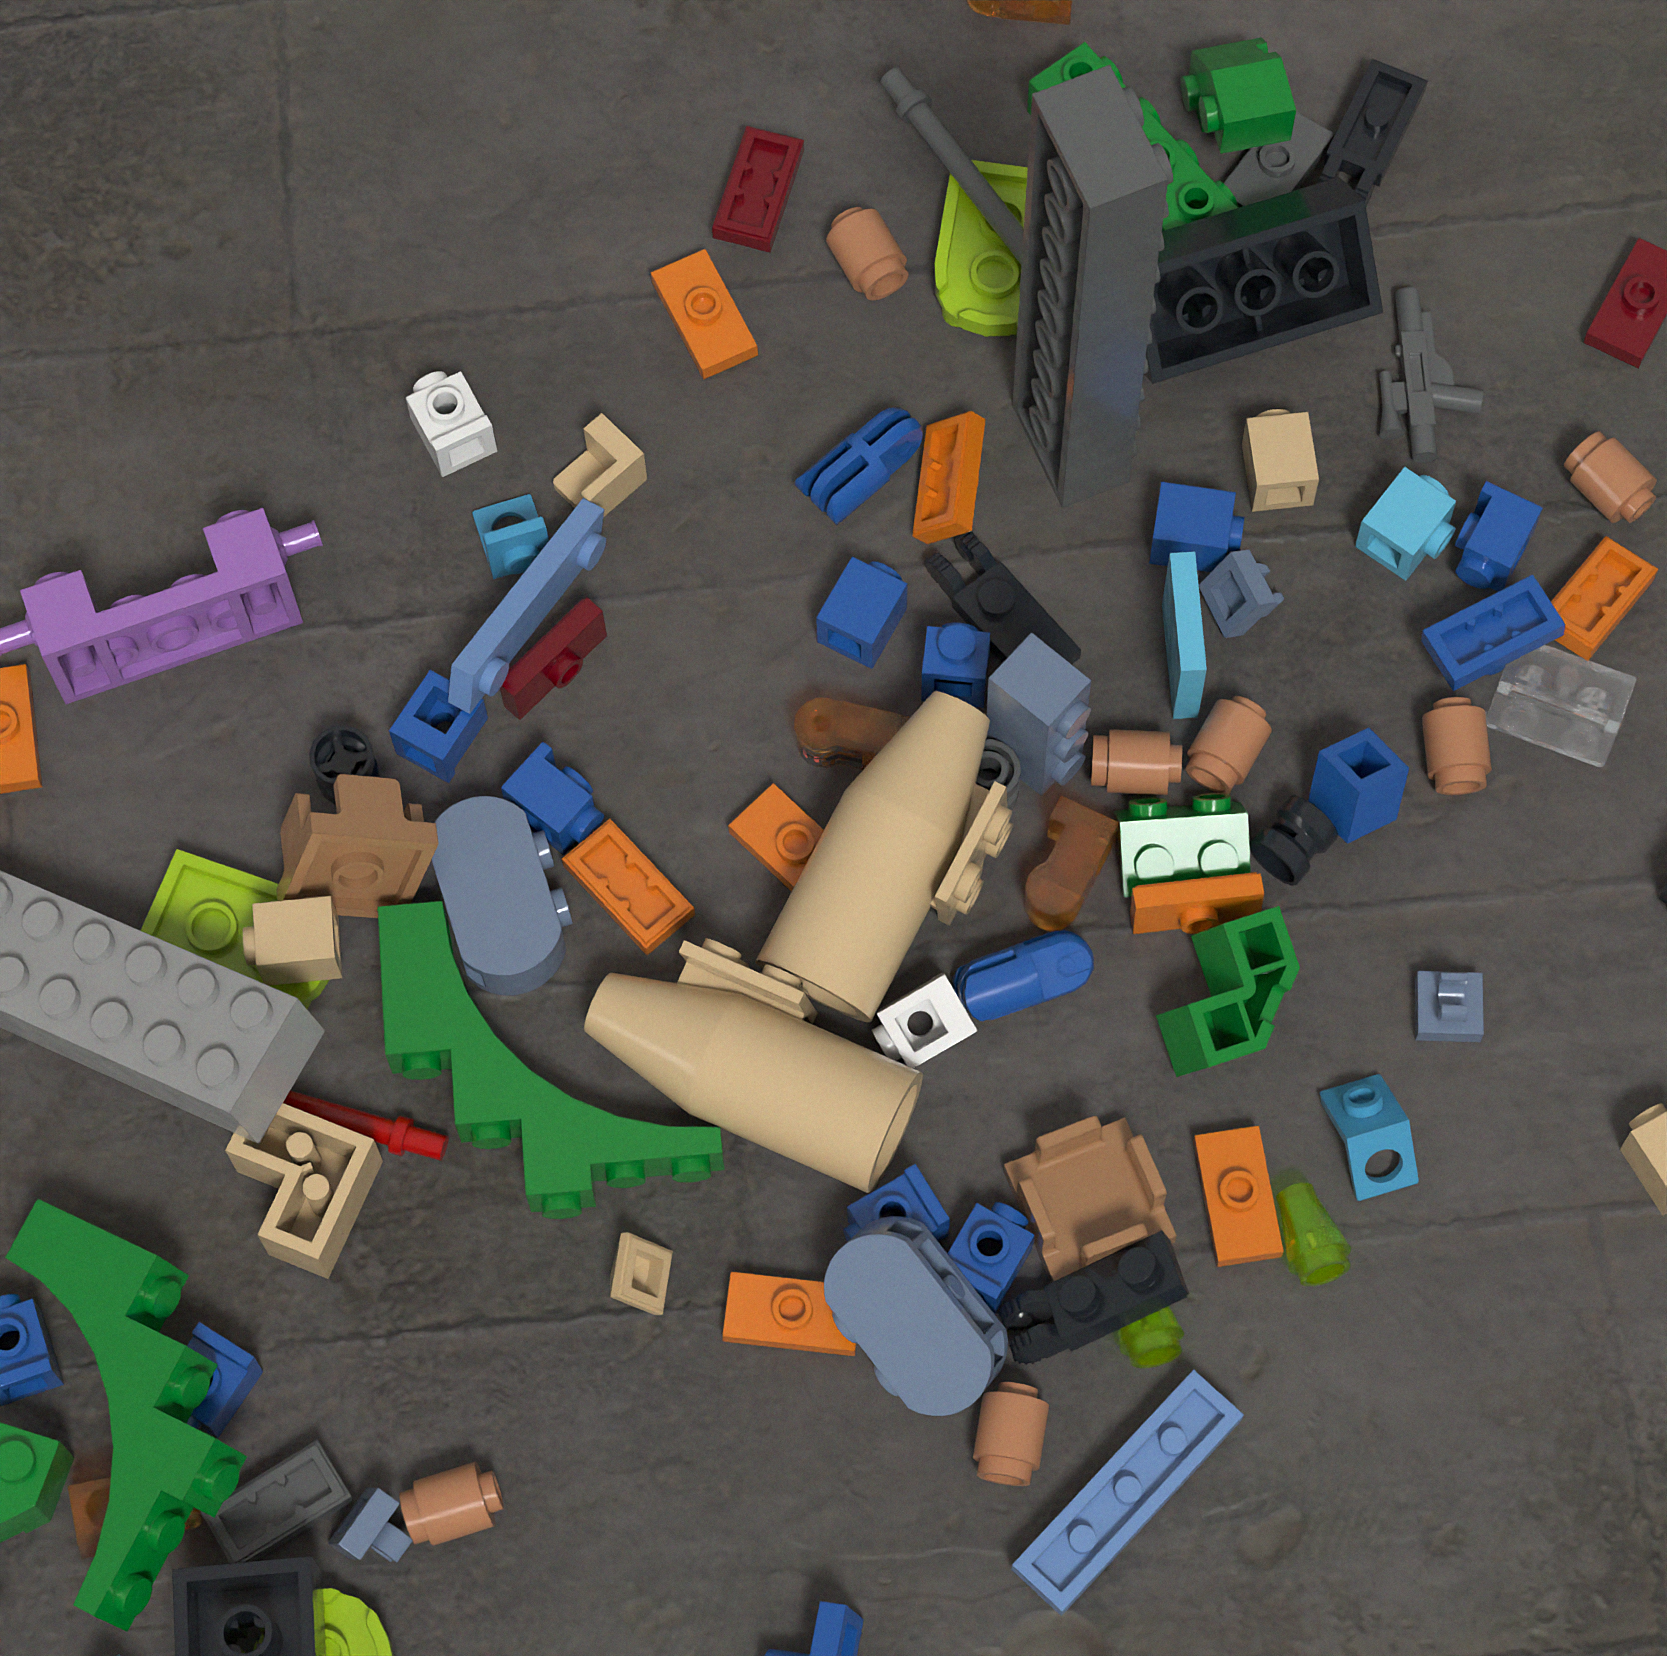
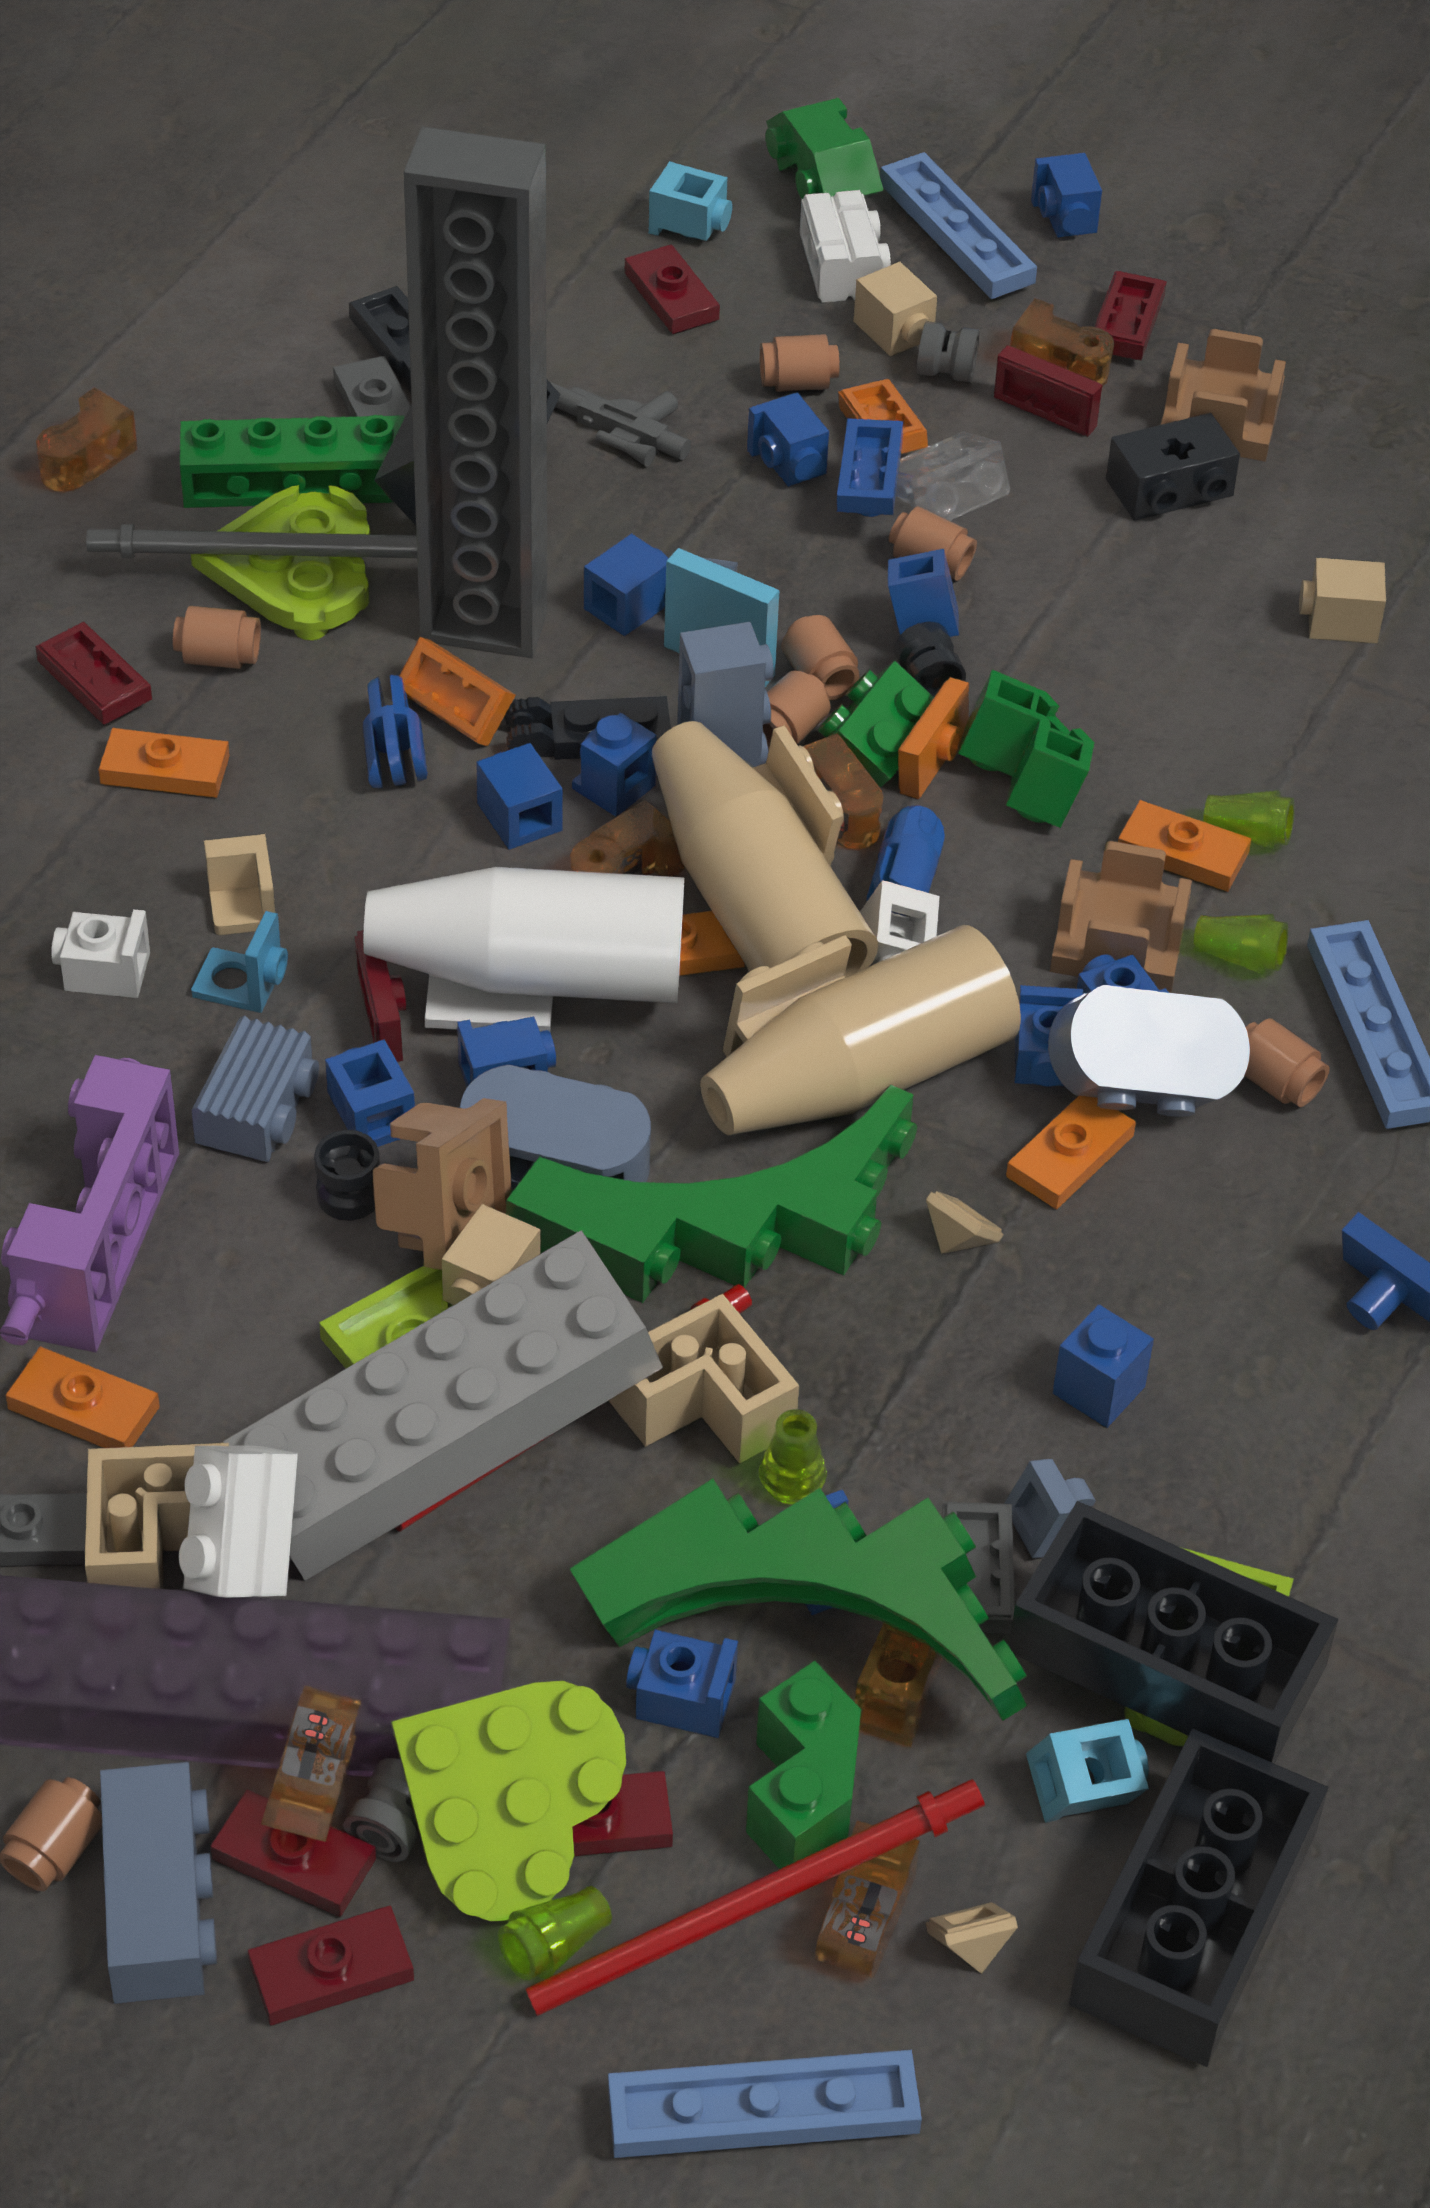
camera: 60 degrees left, 20 degrees down
nougat brick [399,1461,504,1546] -> none
medium blue plate [448,498,606,714] -> none
orange plate [562,819,695,955] -> none
black hinge [999,1230,1189,1365] -> none
green brick [1181,37,1296,154] -> none
tan brick [1242,409,1319,512] -> none
dark azure bracket [1319,1074,1419,1201] -> none
medium azure brick [1355,467,1456,581] -> none
sand blue tile [1415,971,1484,1042] -> none
none -> sand blue brick [192,1015,319,1162]
none -> white piece [363,867,684,1031]
none -> clear neon green cone [759,1409,827,1505]
none -> blue brick [1053,1304,1154,1428]

